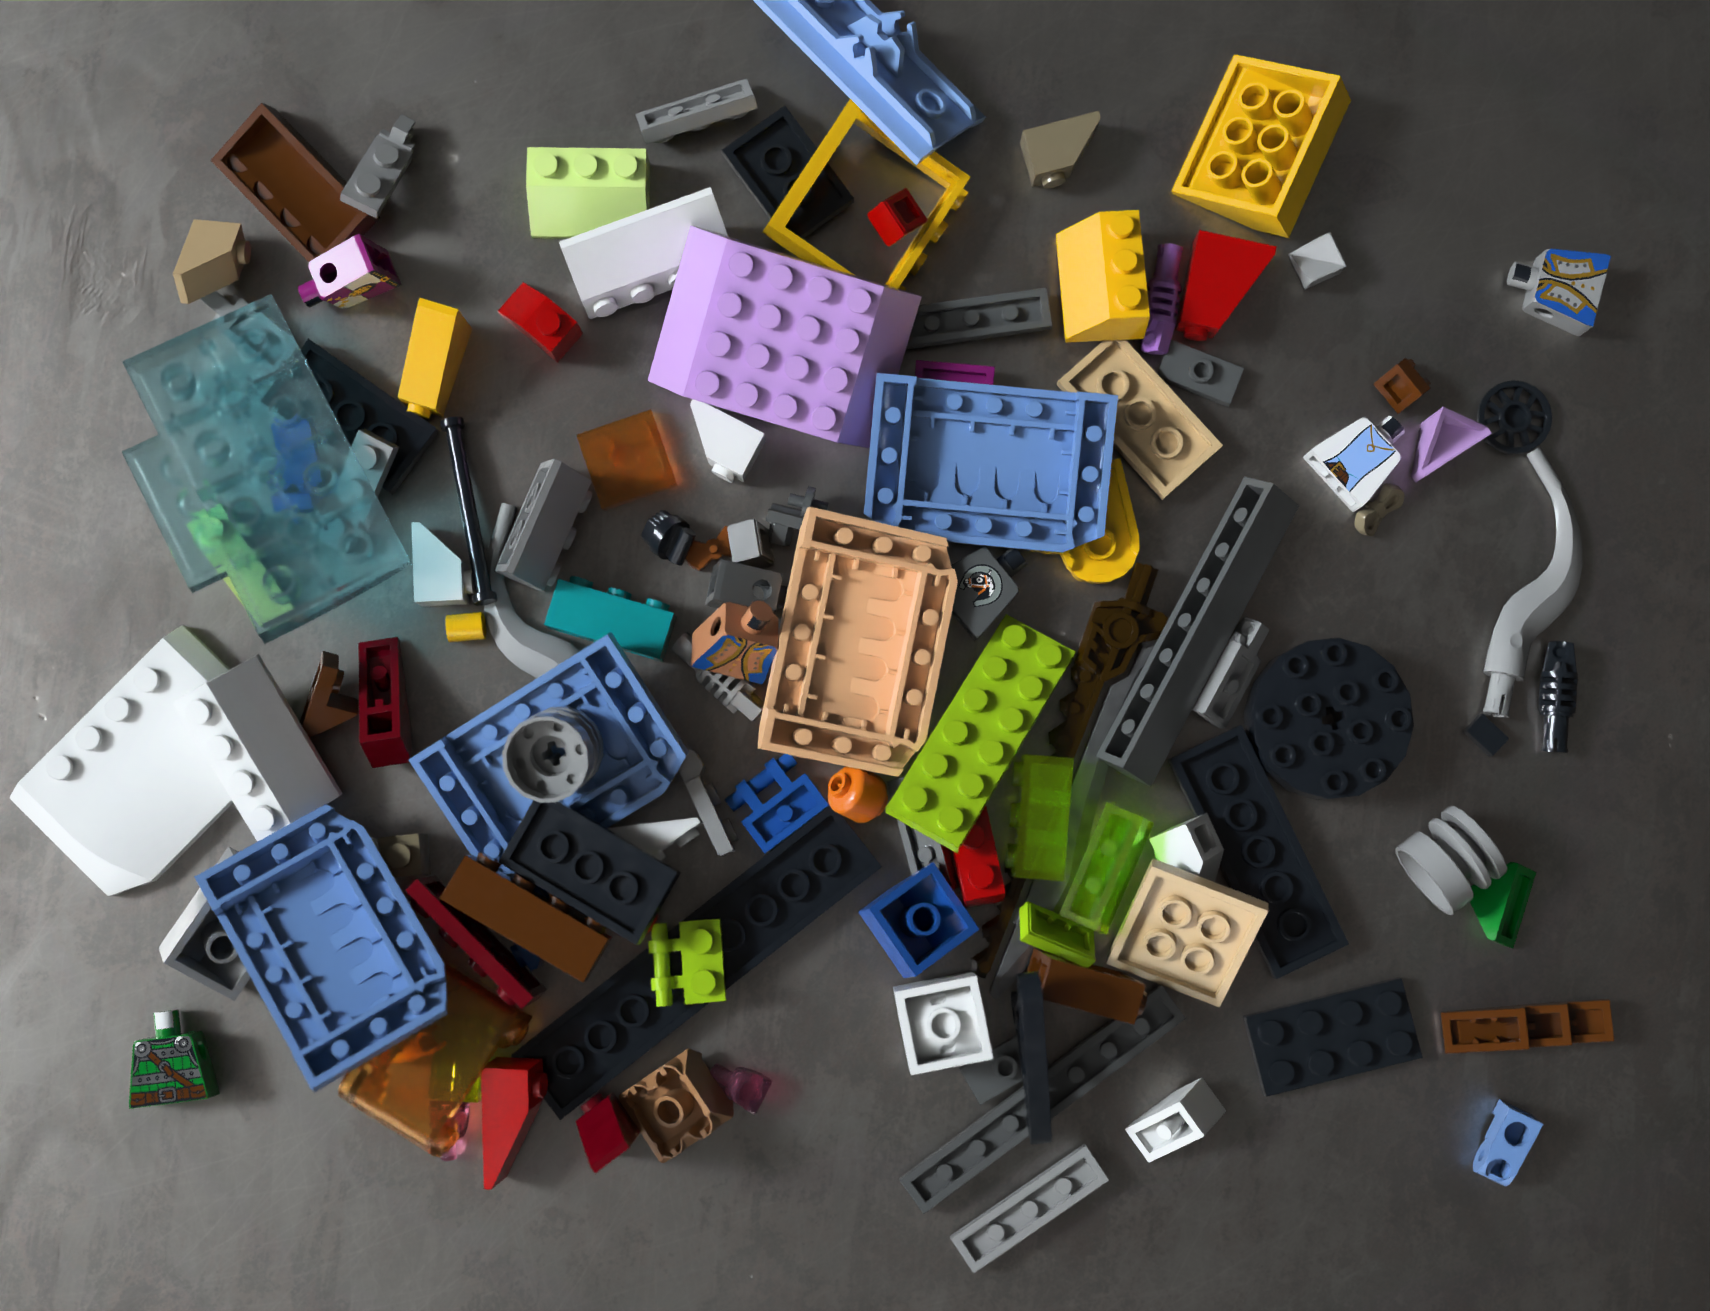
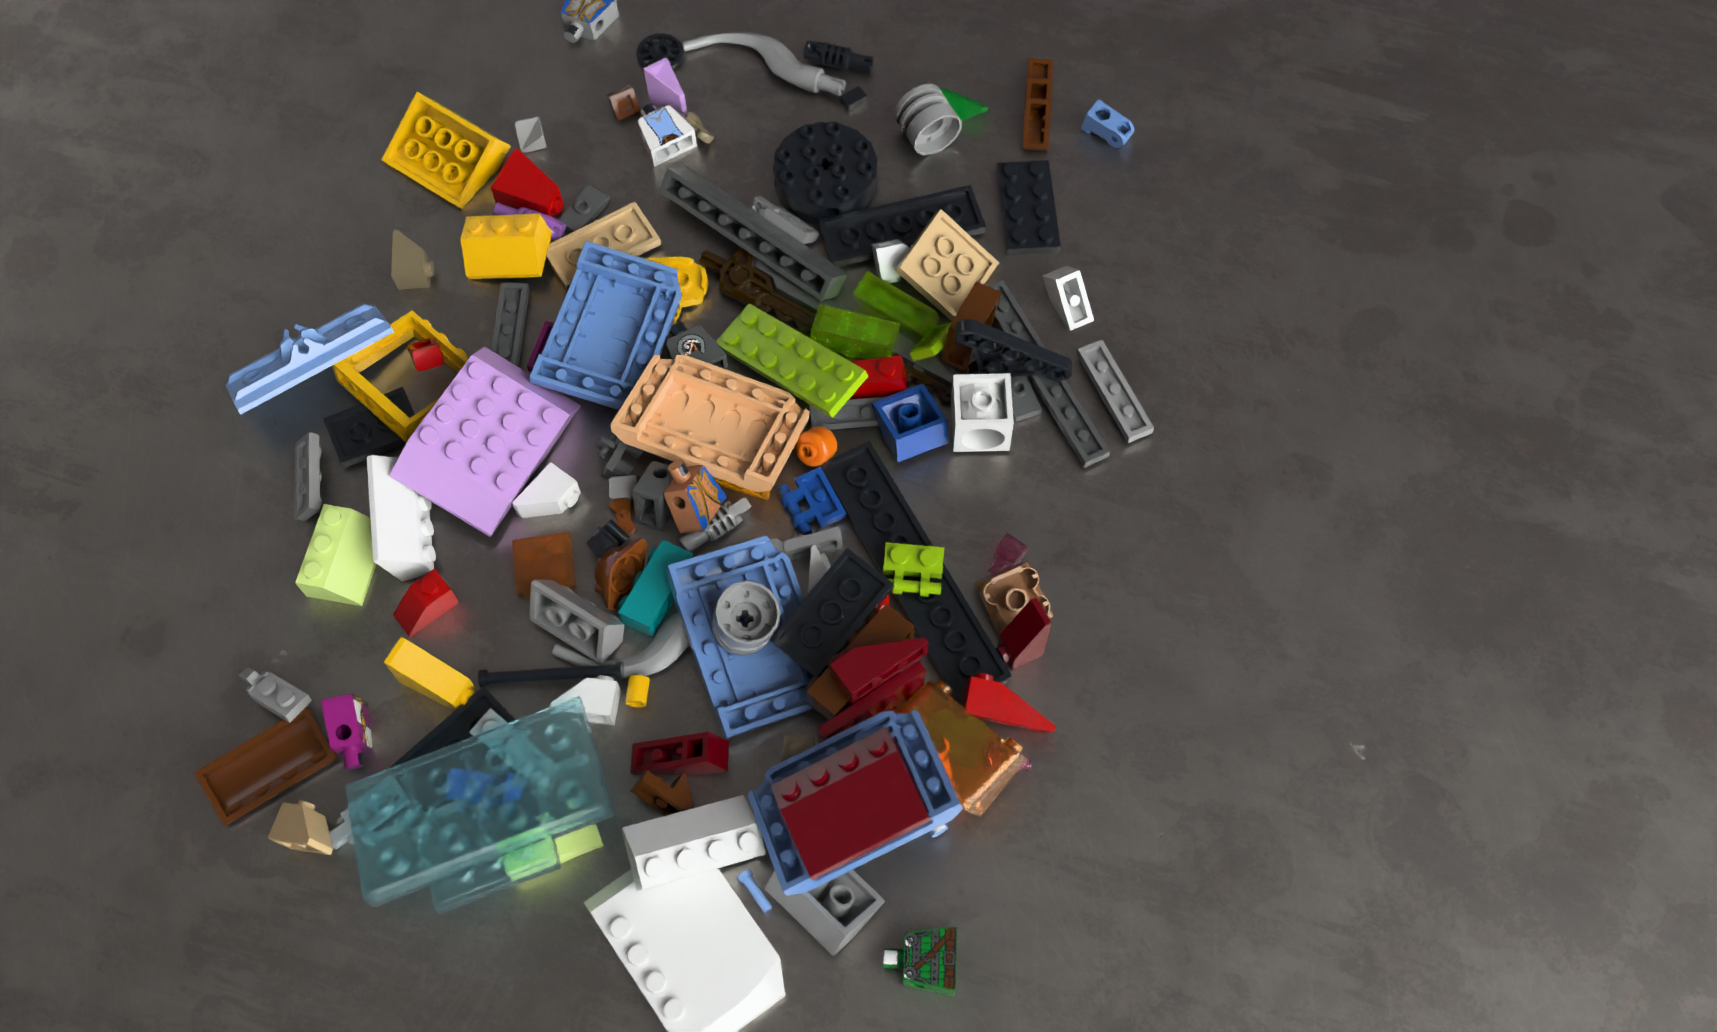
camera: 75 degrees left, 20 degrees down
none -> dark orange hat [594,538,648,612]
none -> light blue piece [737,869,772,913]
none -> dark red slope [771,727,931,881]
none -> dark red slope [830,637,929,704]

